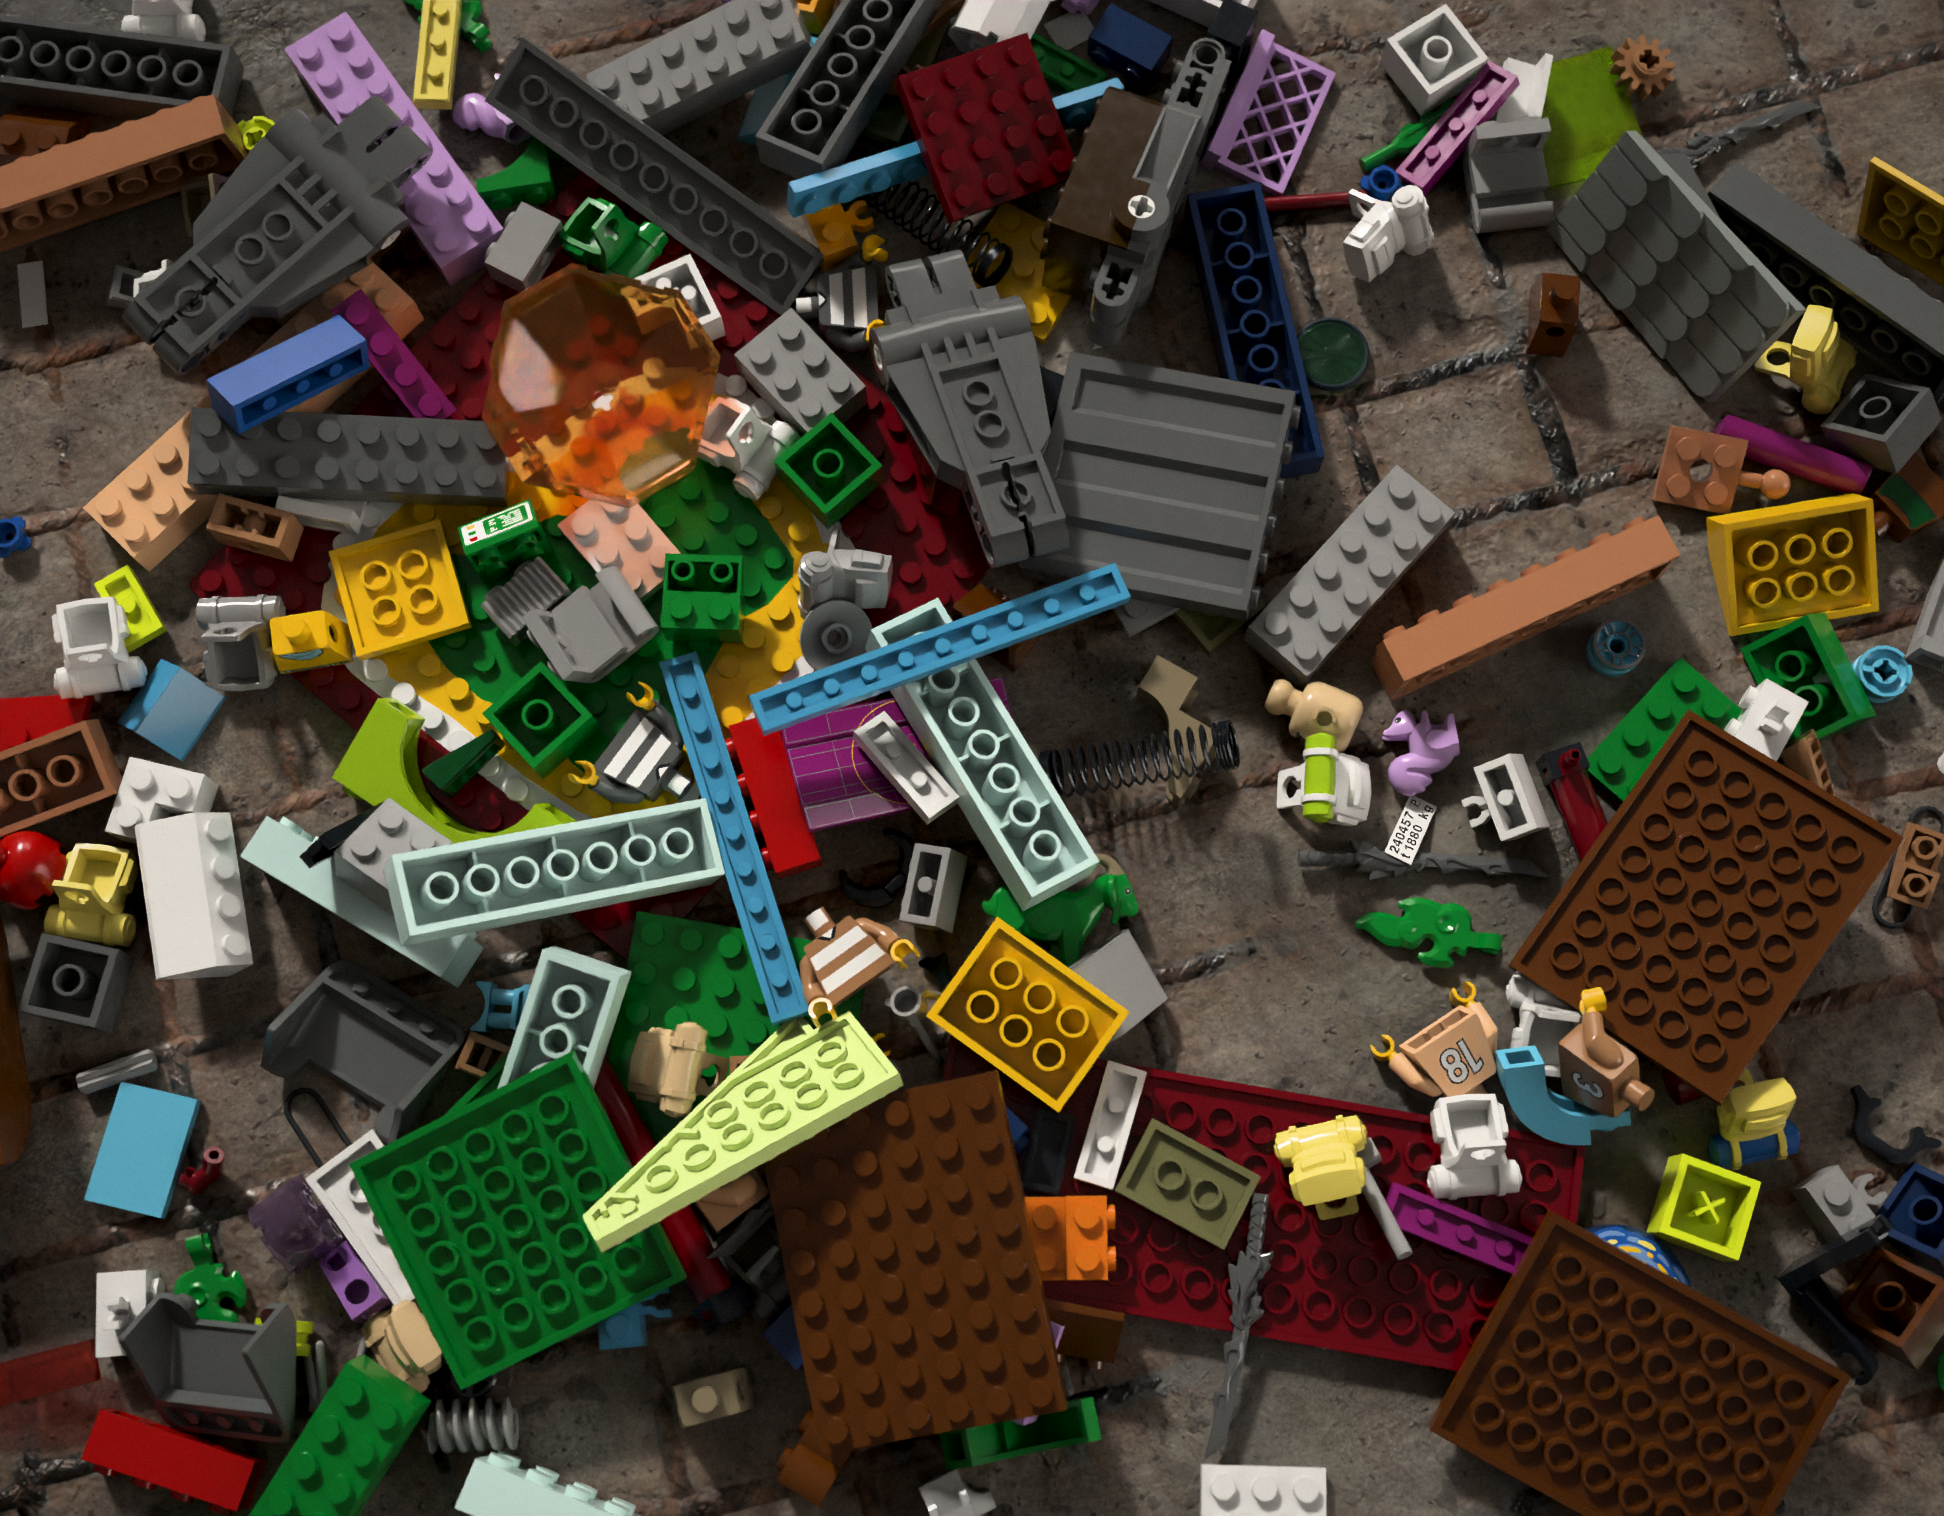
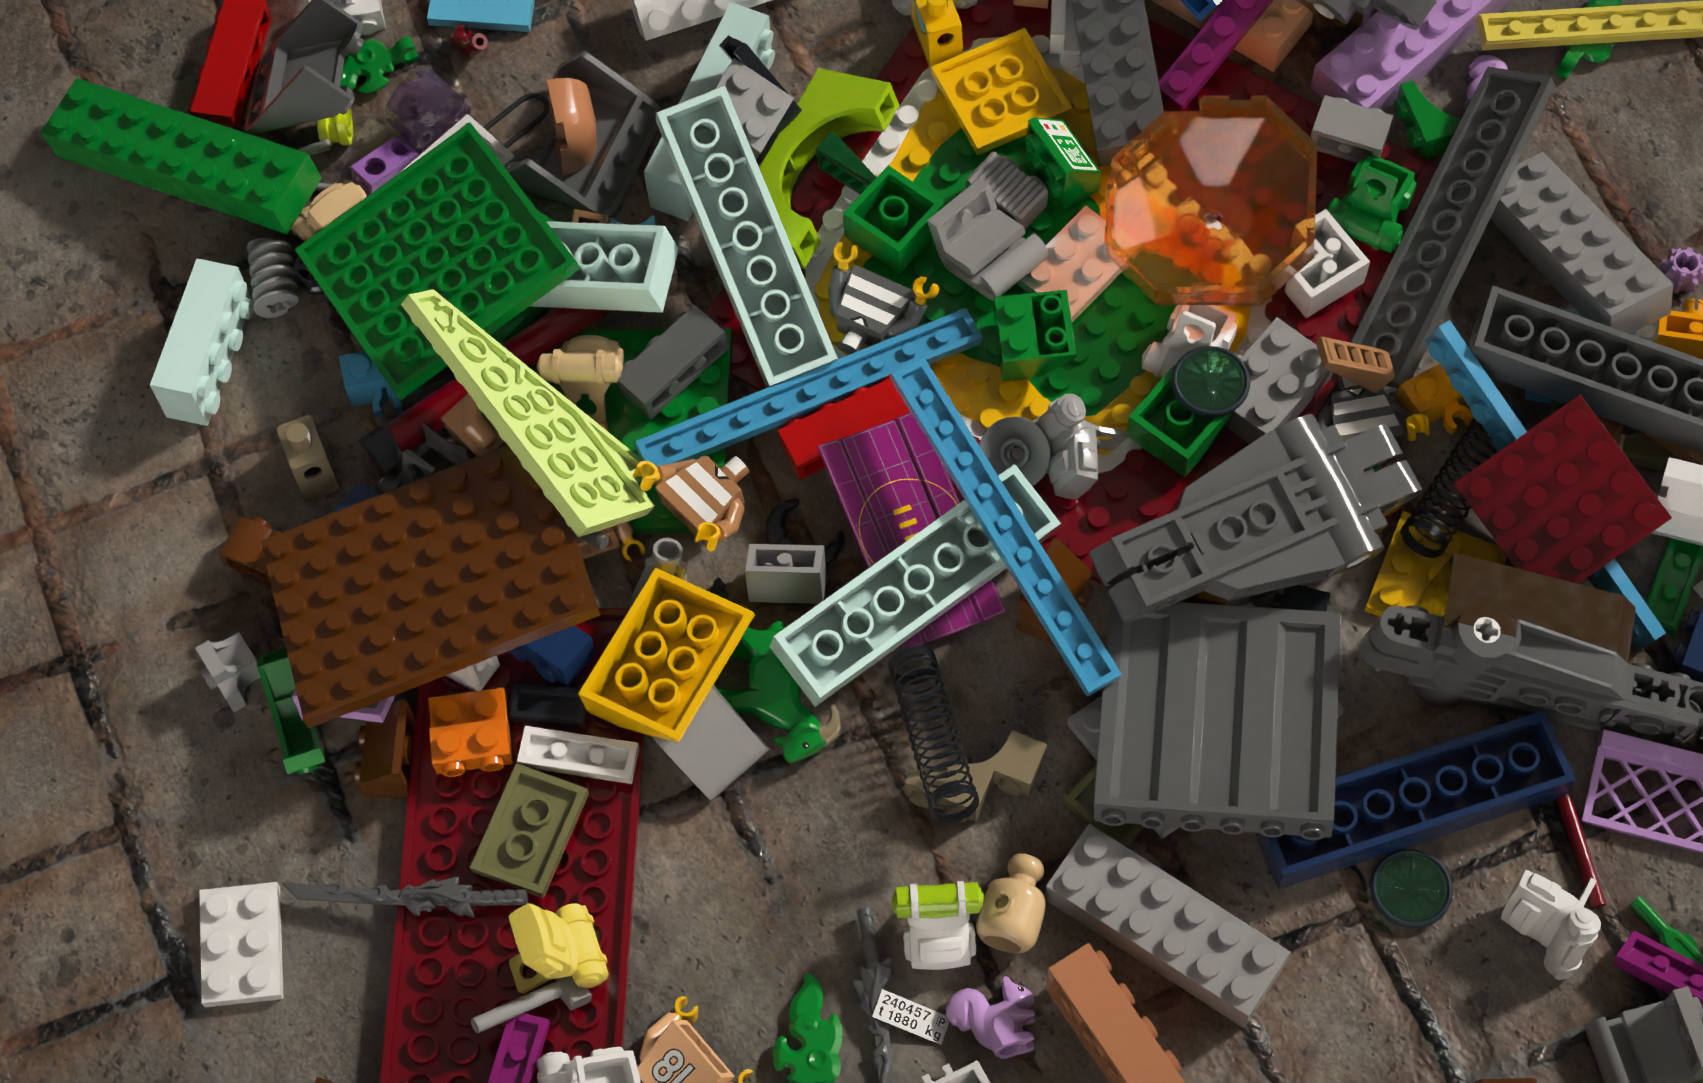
camera: 85 degrees right, 10 degrees down
white plate [853,711,959,825] -> none
blue plate [1360,165,1404,201] -> none
none -> nougat brick [546,78,597,176]
none -> dark grey brick [617,305,729,420]
none -> clear green wheel [1171,346,1250,417]
none -> medium nougat slope [1316,336,1395,394]

